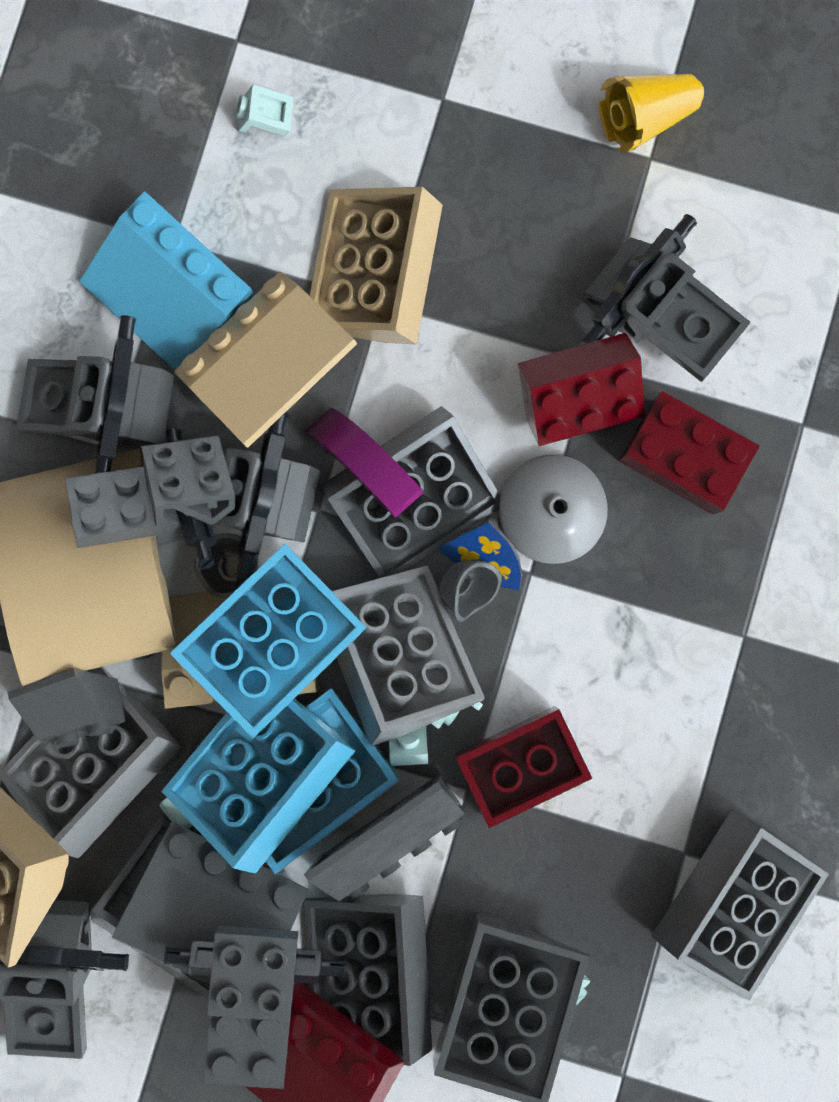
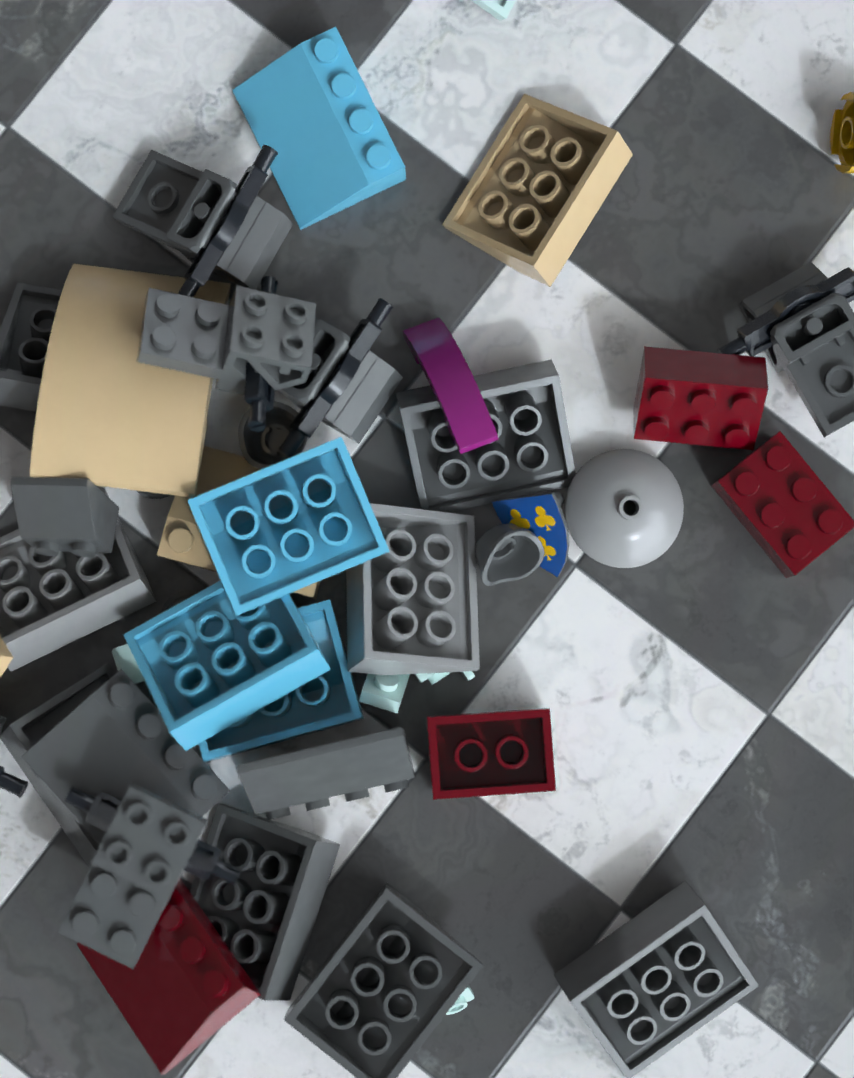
camera: 20 degrees right, 0 degrees up
tan slope [174,271,357,448] -> none

